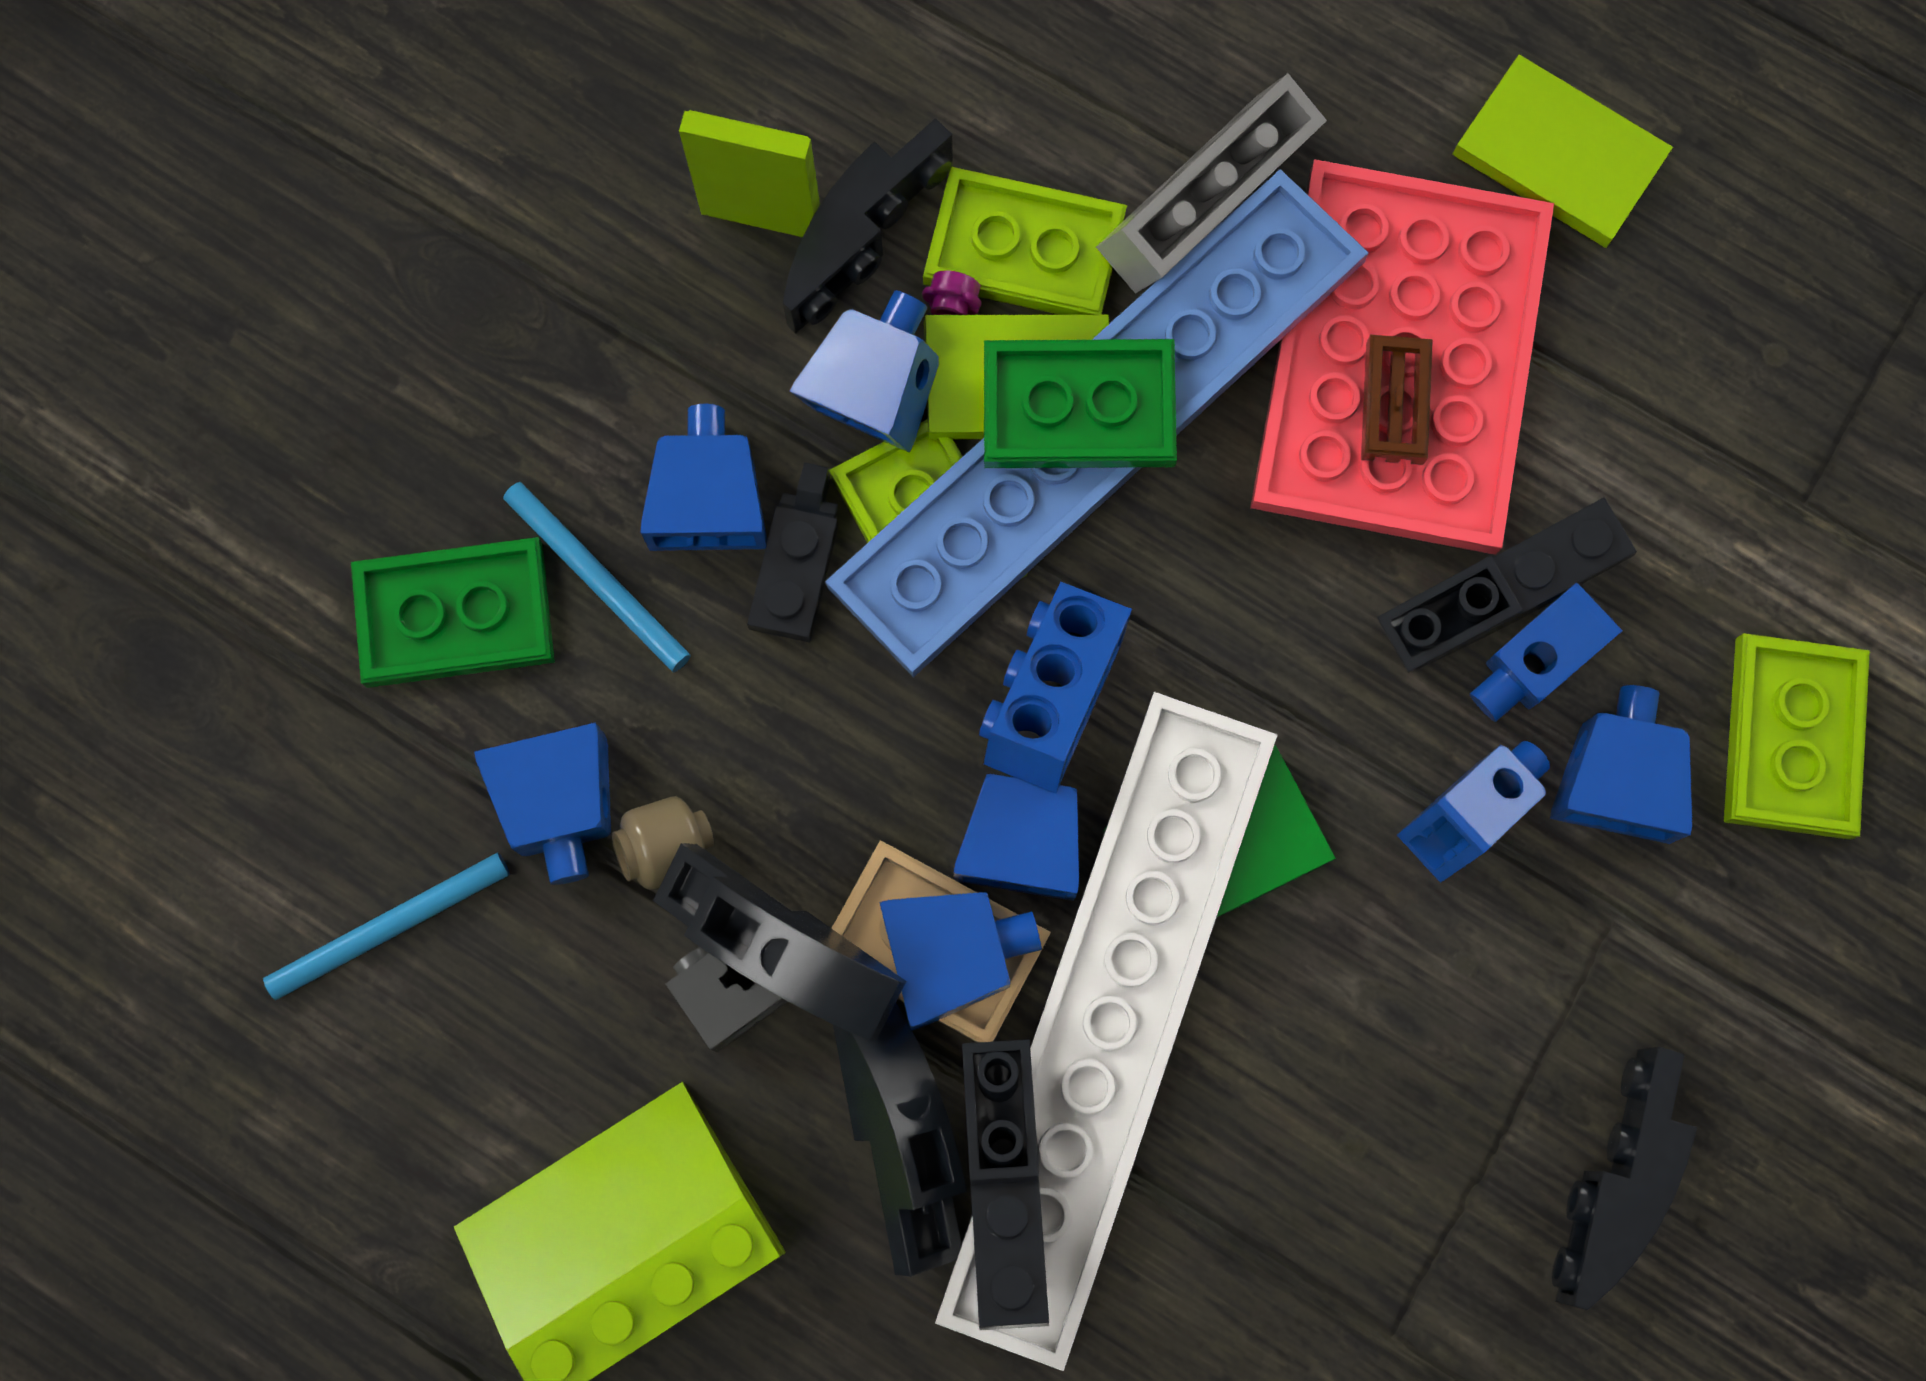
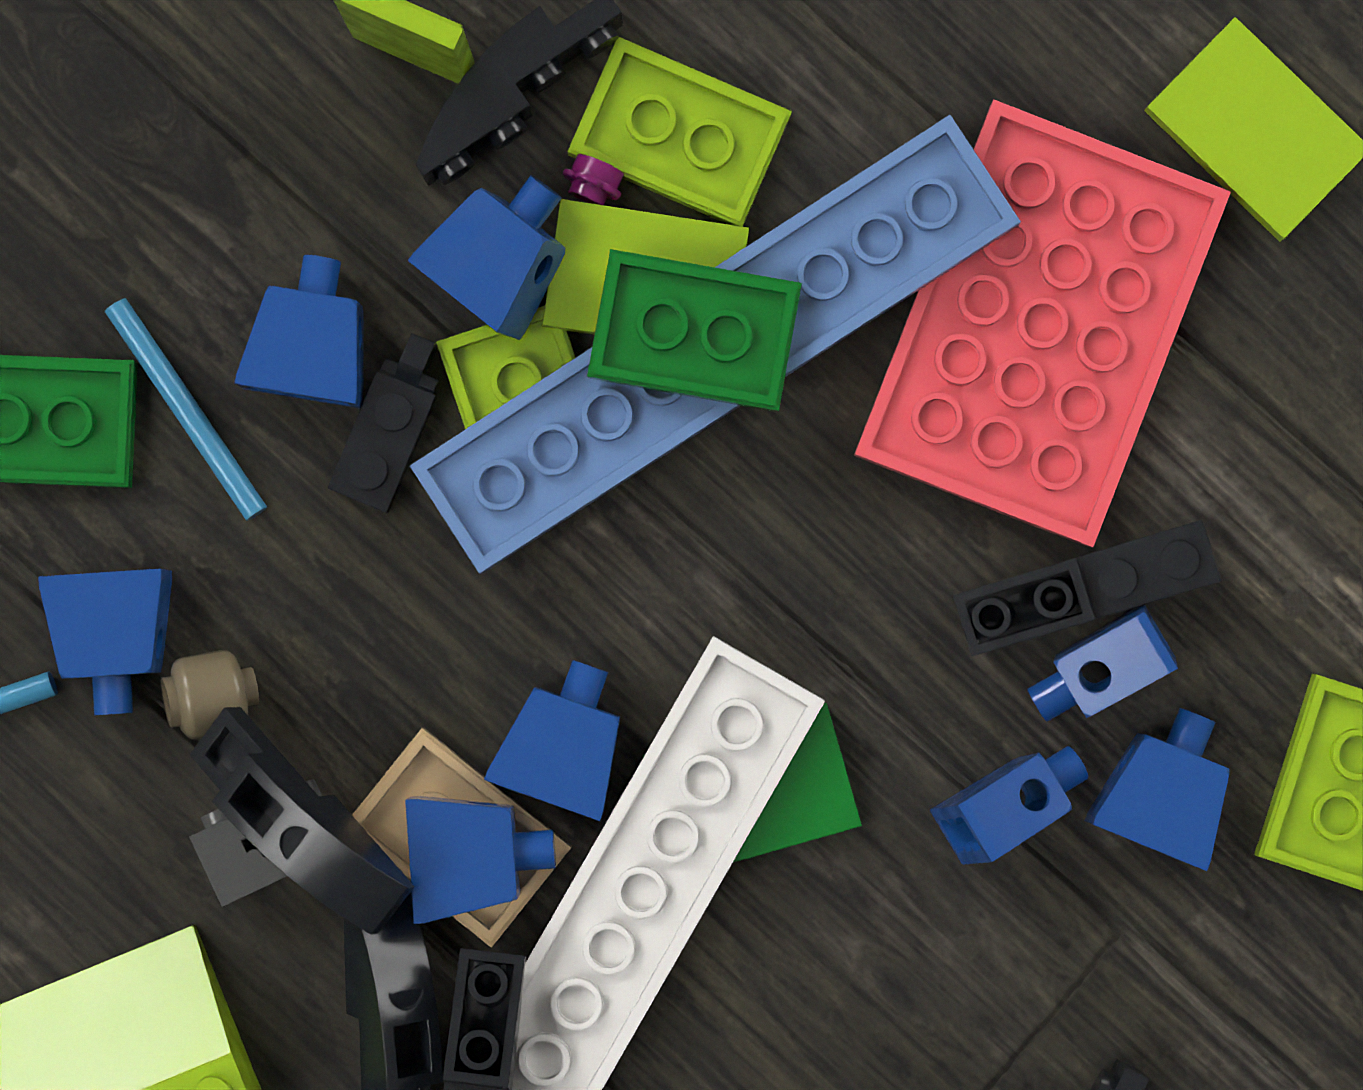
camera: 10 degrees right, 10 degrees up
blue brick [979,582,1132,793] -> none
light grey brick [1096,73,1327,294] -> none
reddish brown tile [1361,334,1433,465] -> none

